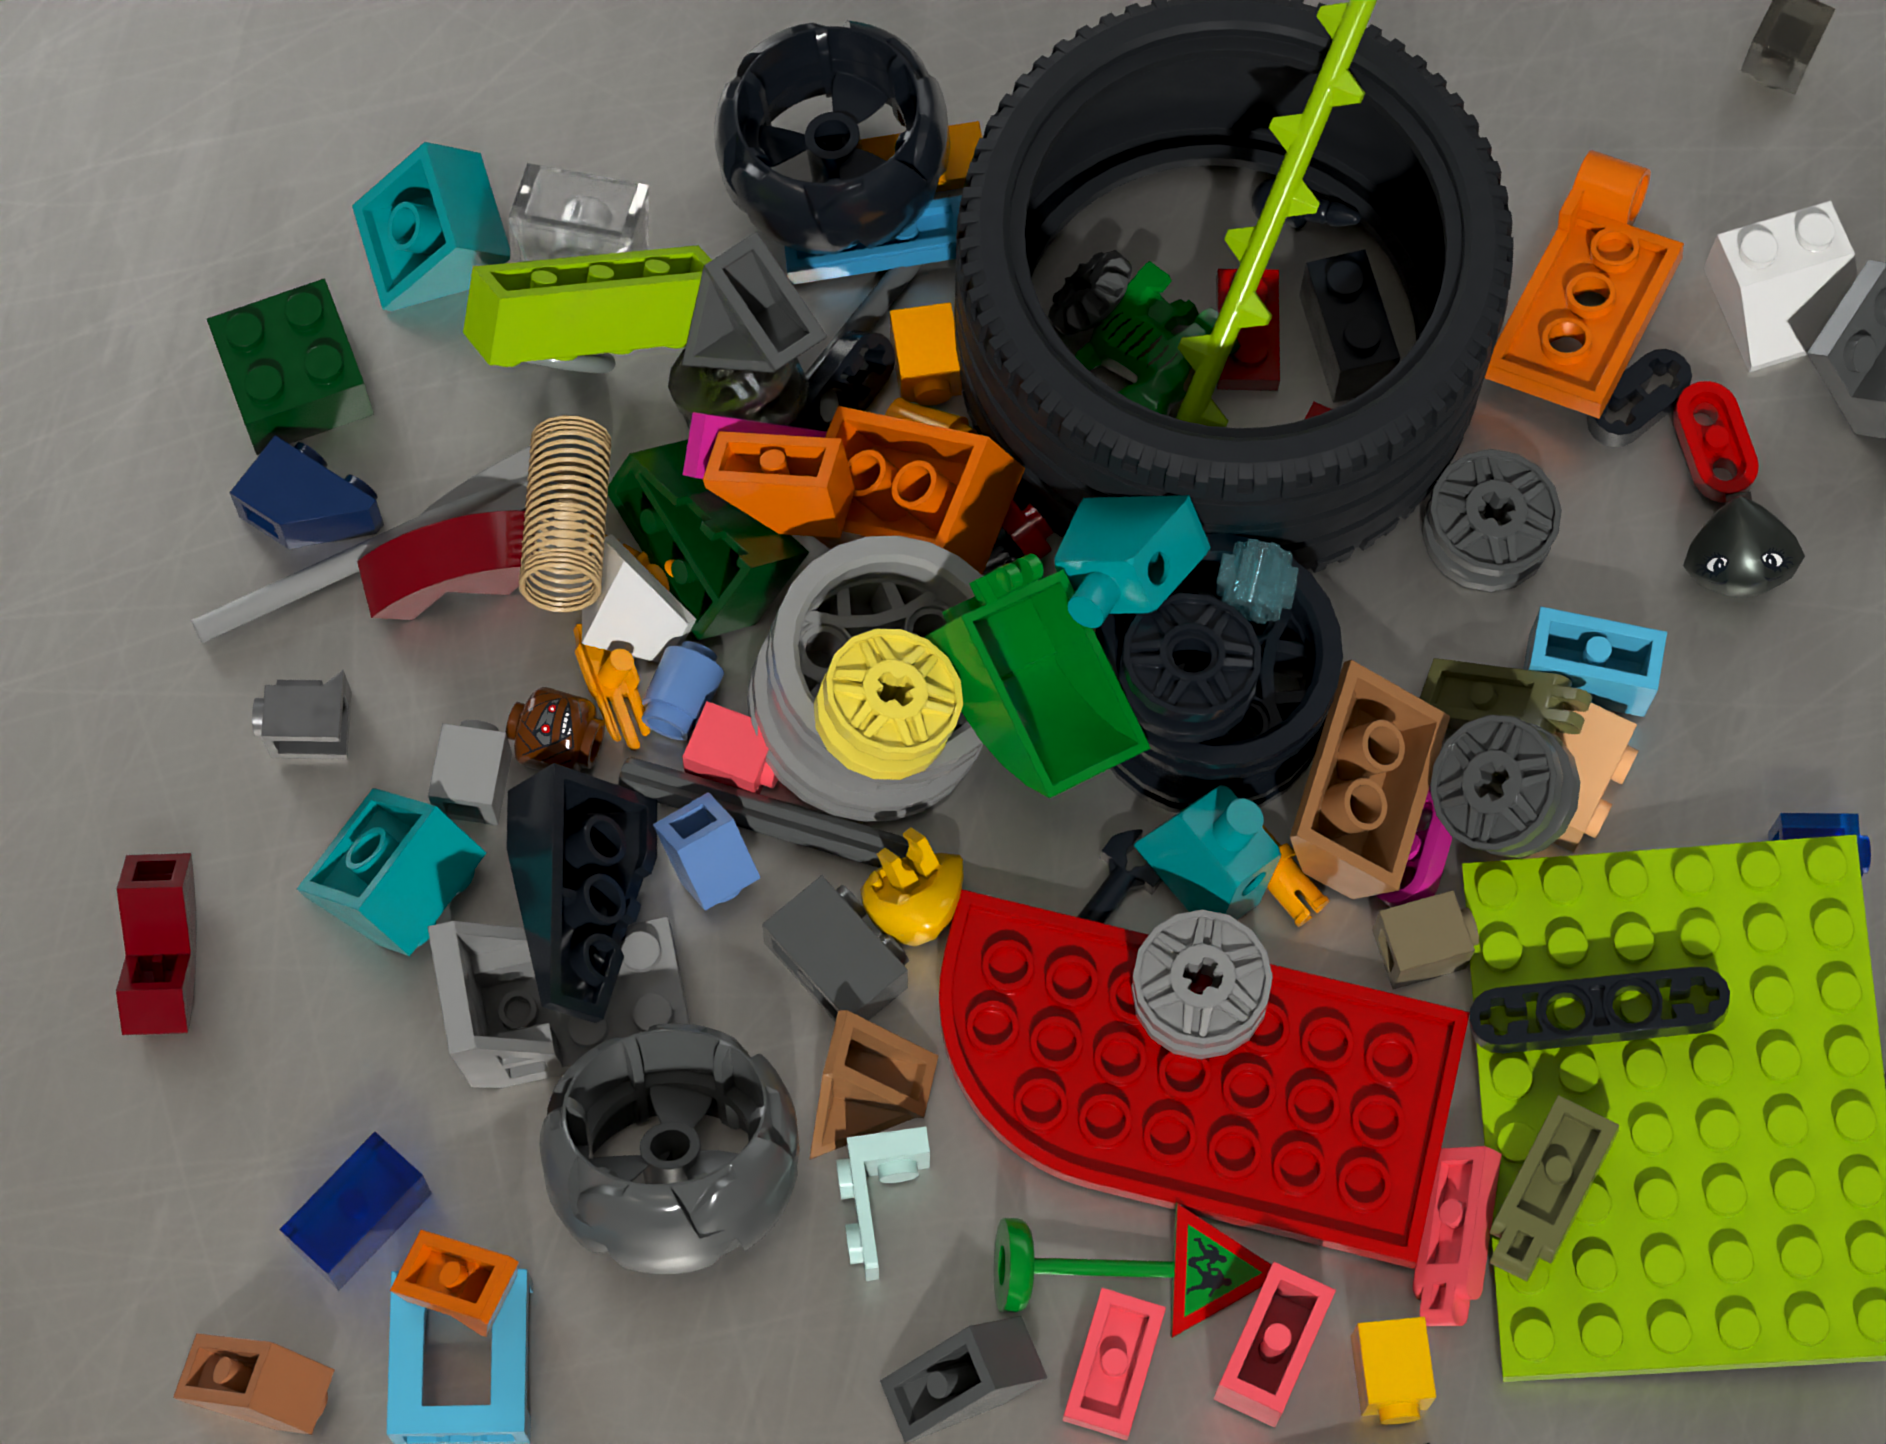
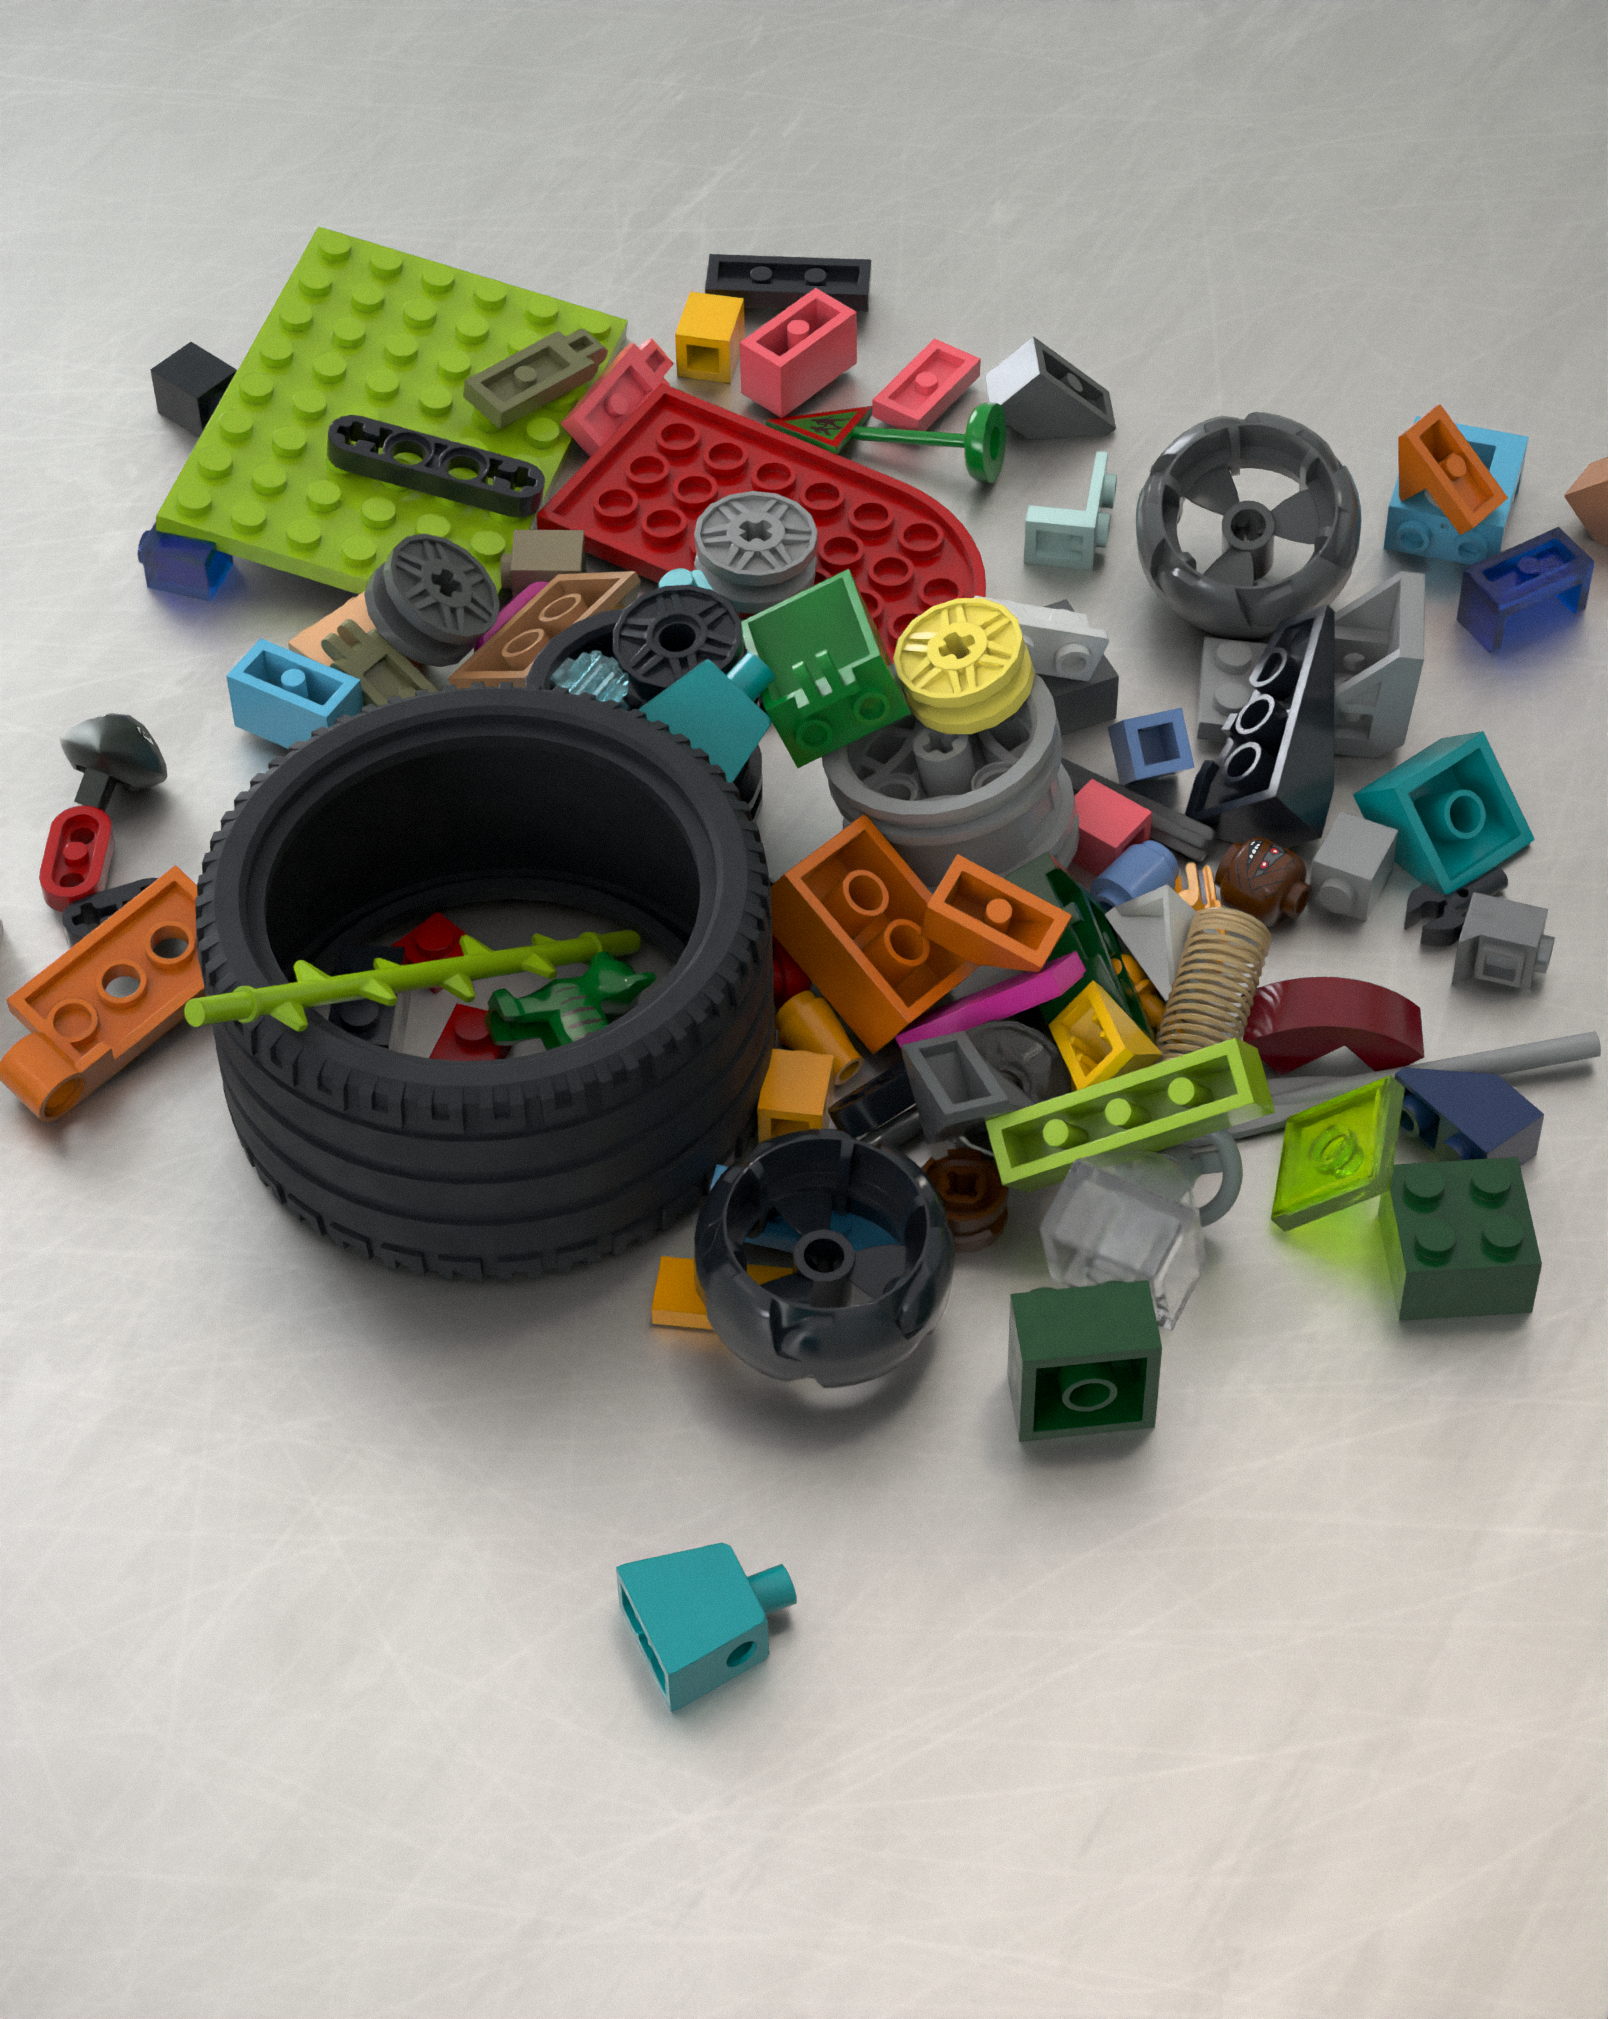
camera: 160 degrees left, 20 degrees down
teal slope [352,142,513,311] -> none
medium nougat slope [809,1010,939,1160] -> none
none -> white bracket [974,596,1109,682]
none -> dark green brick [1007,1280,1162,1442]
none -> yellow slope [1048,981,1163,1094]
none -> clear neon green plate [1271,1075,1405,1232]
none -> black bar [1404,867,1508,946]

